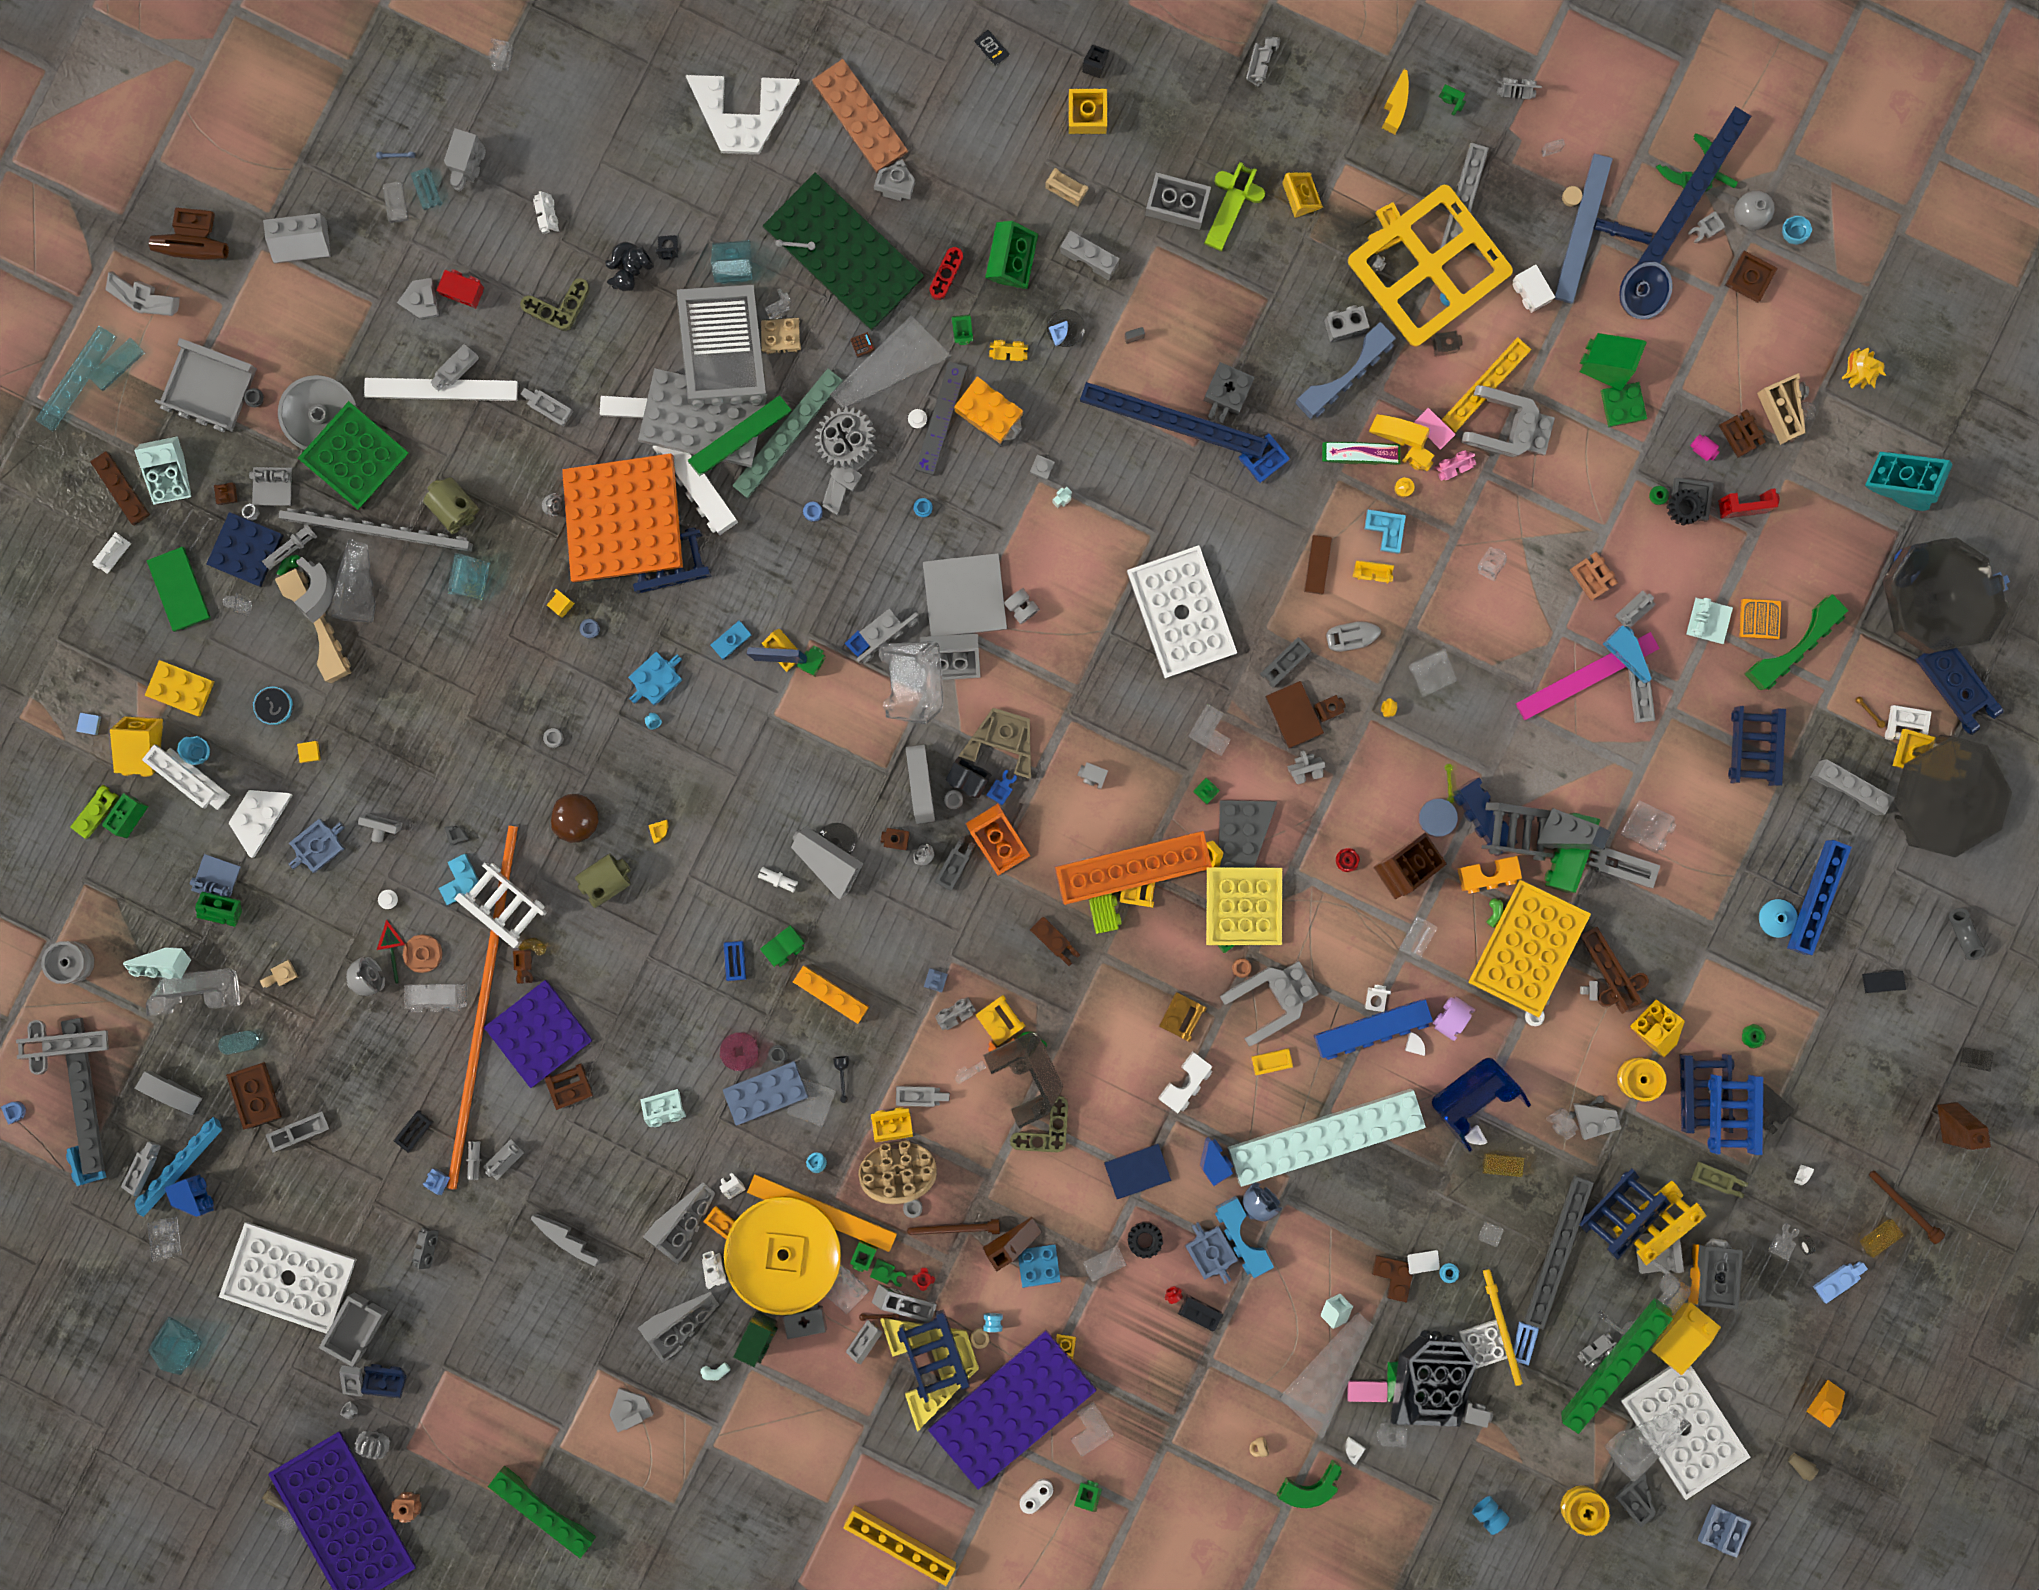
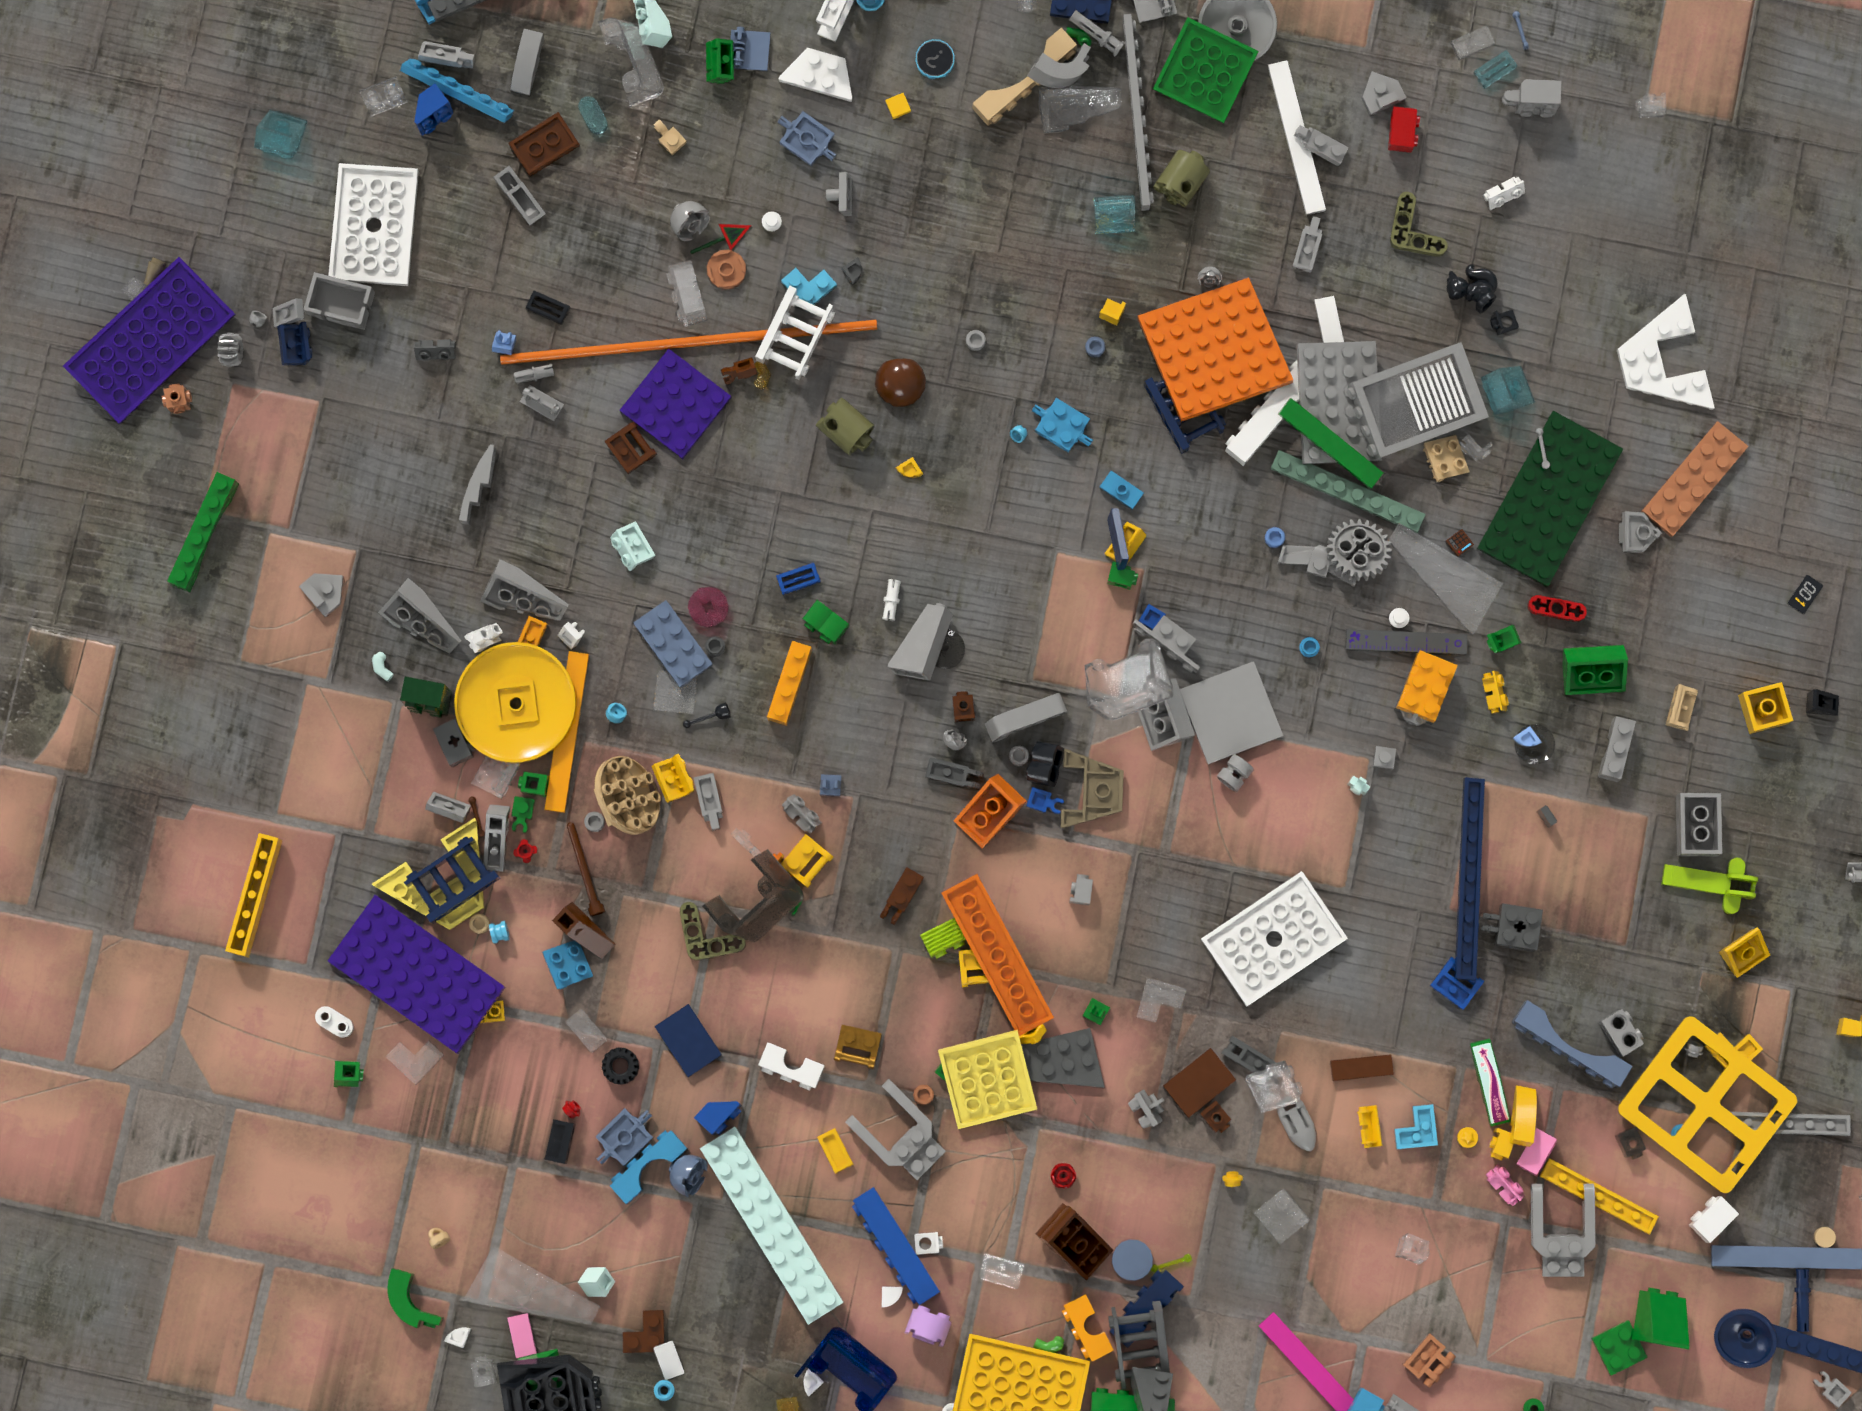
camera: 80 degrees right, 5 degrees down
none -> clear plate [1245,1061,1303,1113]

